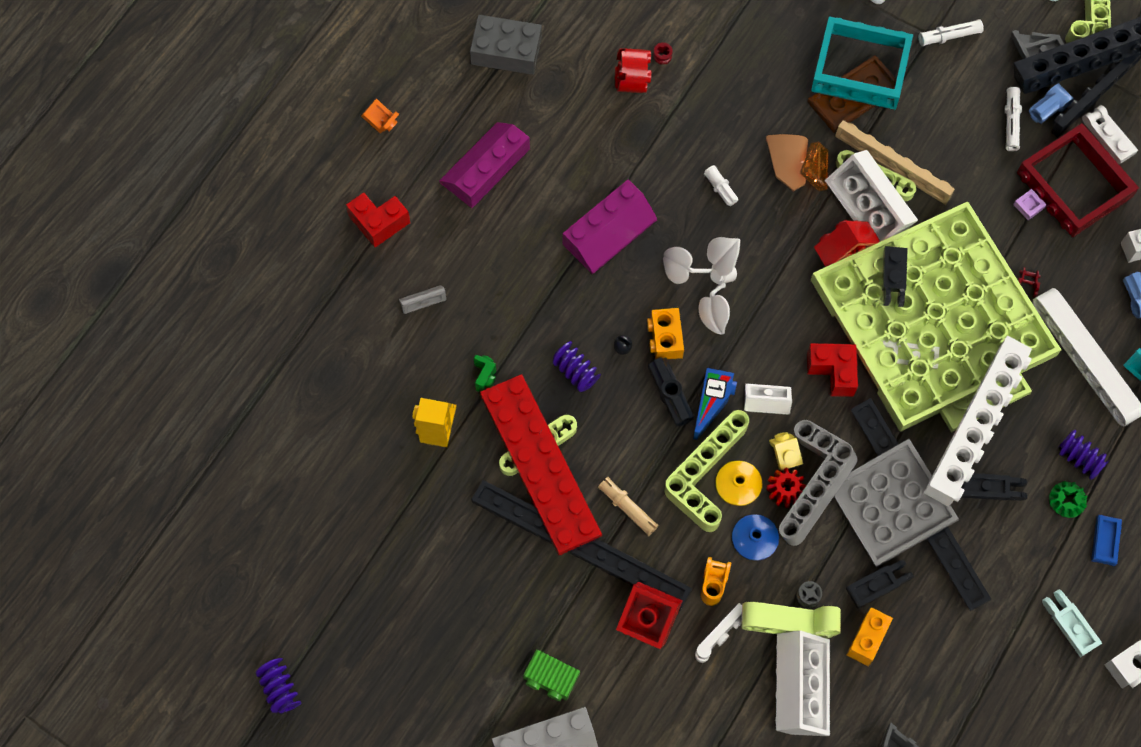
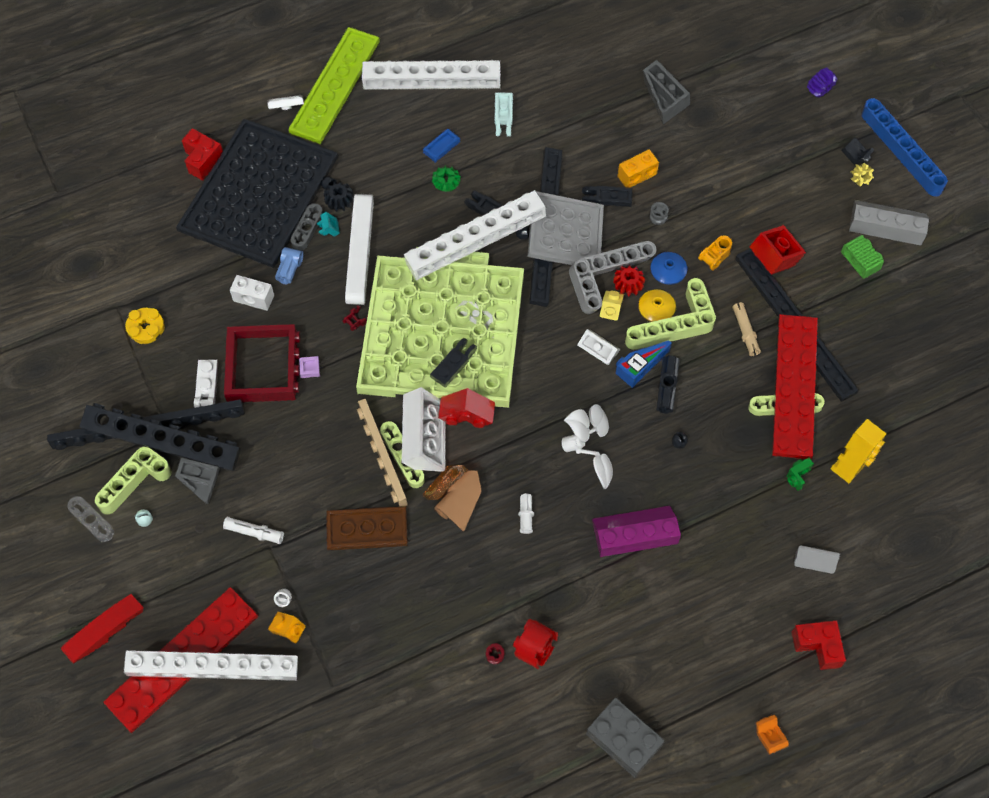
camera: 145 degrees left, 5 degrees down
magenta slope [439,122,530,208] -> none
dark purple piece [553,341,601,392] -> none
light orange brick [647,308,684,360] -> none
white plate [695,603,742,663] -> none
yellowish green beam [742,602,841,639] -> none
white slope [775,631,830,736] -> none
red brick [807,343,858,397] -> none
teal window [811,17,913,110] -> none
white pin [1005,87,1022,151] -> none
medium blue piece [1029,83,1074,124] -> none
dark purple piece [1058,429,1110,480] -> none

